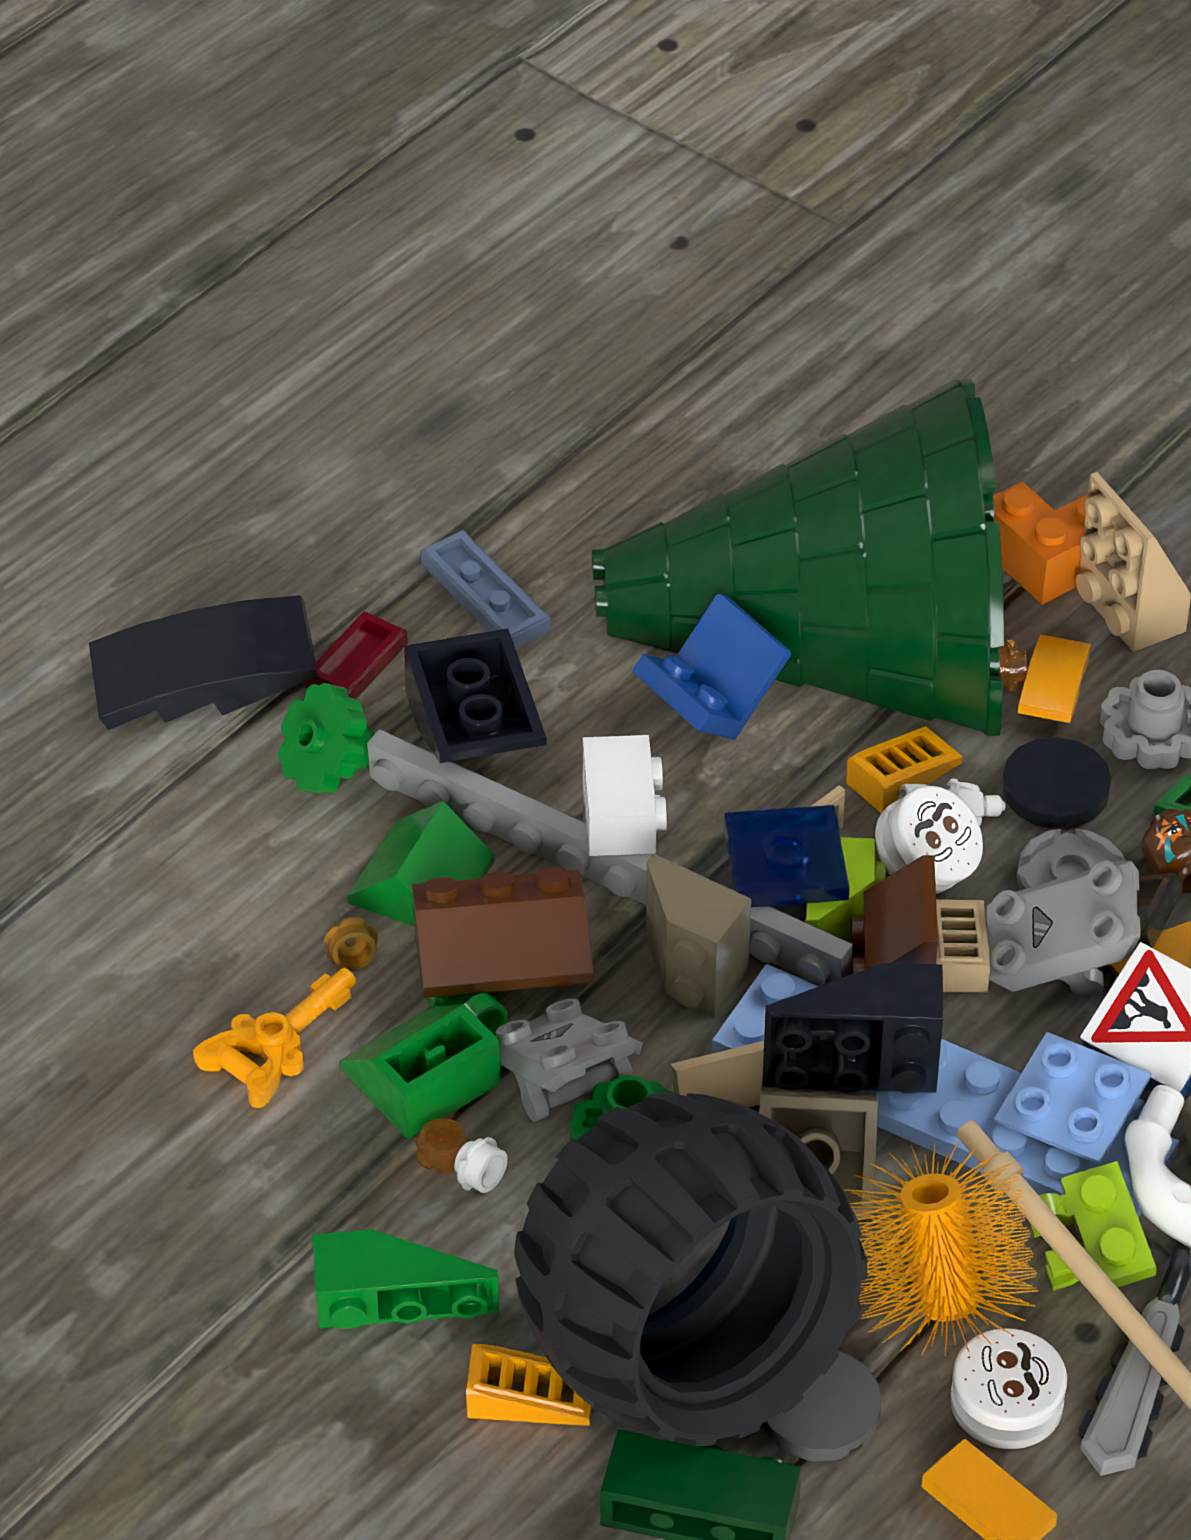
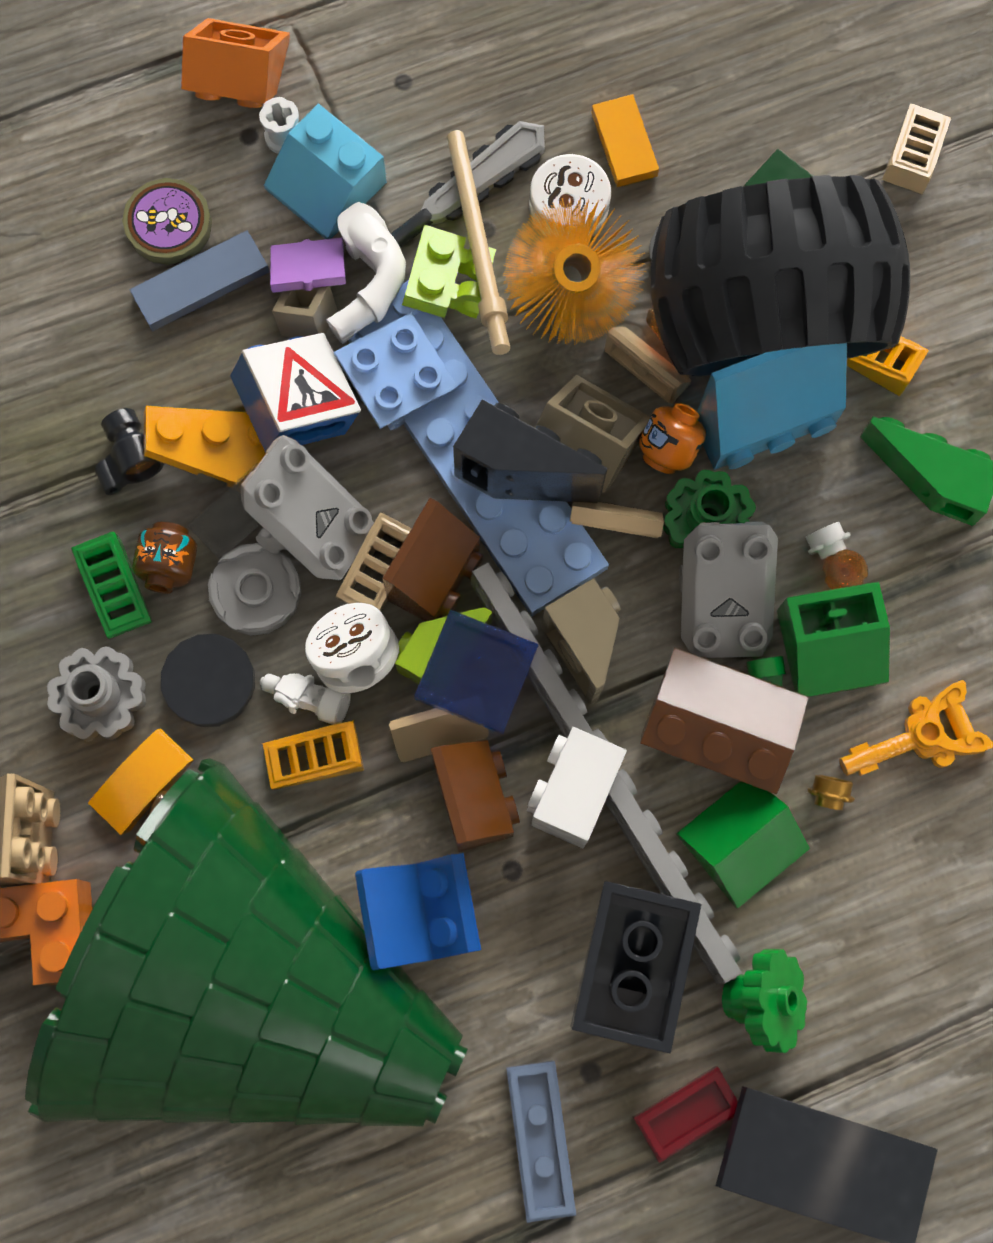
camera: 155 degrees left, 30 degrees up
none -> reddish brown slope [431,740,520,852]

